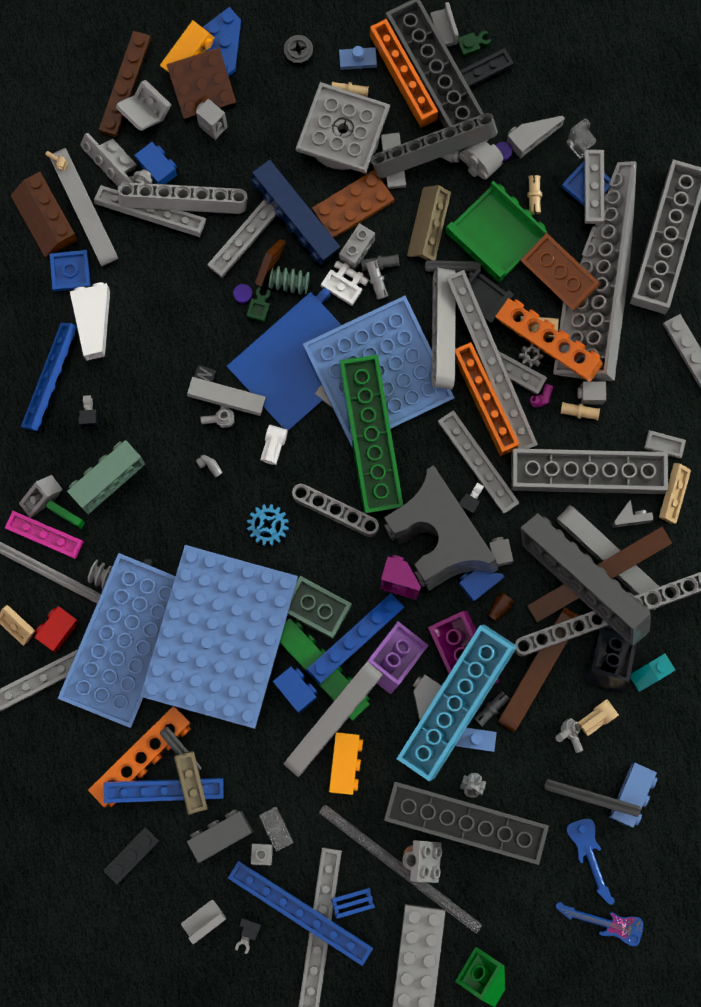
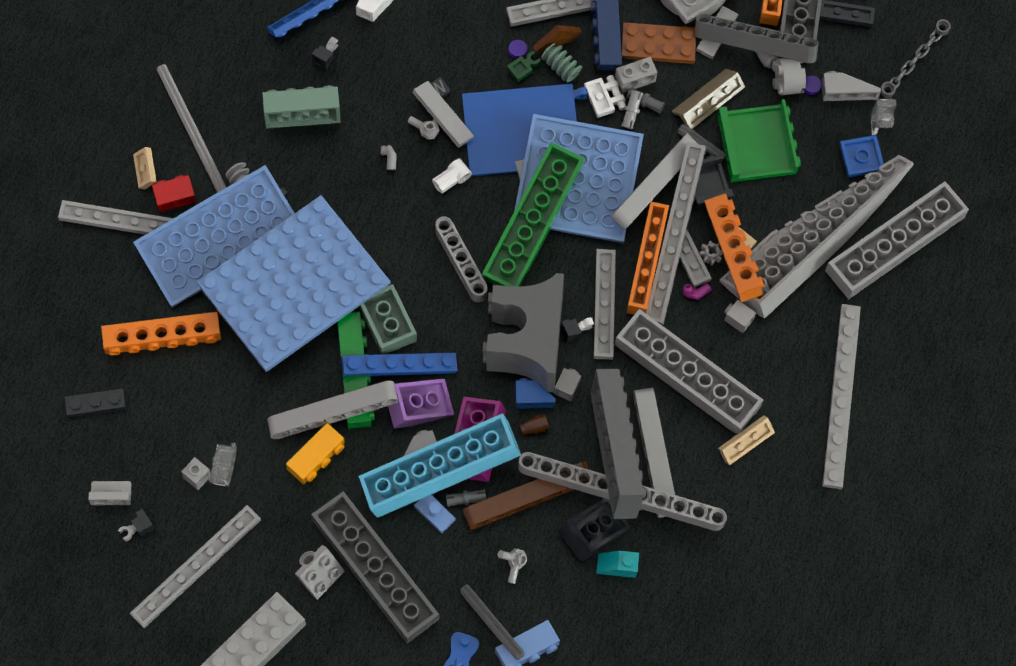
camera: 30 degrees right, 10 degrees down
dark pink plate [5,511,83,559] -> none
light grey slope [19,475,63,518] -> none
green tile [46,500,85,528] -> none
blue plate [104,778,223,803] -> none
dark grey axle [160,727,201,771] -> none
dark tan tile [174,751,207,815] -> none
dark grey brick [187,810,253,863] -> none
blue plate [228,861,373,966] -> none
dark azure gear [247,504,289,546] -> none
blue brick [273,666,317,714] -> none
clear axle [319,805,482,933] -> none
blue tile [331,888,375,919] -> none
magenta slope [380,555,421,600] -> none
light grey gear [460,773,486,798] -> none
dark orange plate [521,233,600,311] -> none
tan pin [527,175,542,215] -> none
reddish brown tile [527,527,672,622] -> none
tan pin [560,402,600,420] -> none
tan piece [578,699,619,736] -> none
light grey plate [584,150,604,224] -> none
light grey slope [612,500,653,528] -> none
light grey tile [644,430,686,459] -> none
none -> dark grey piece [881,19,951,98]

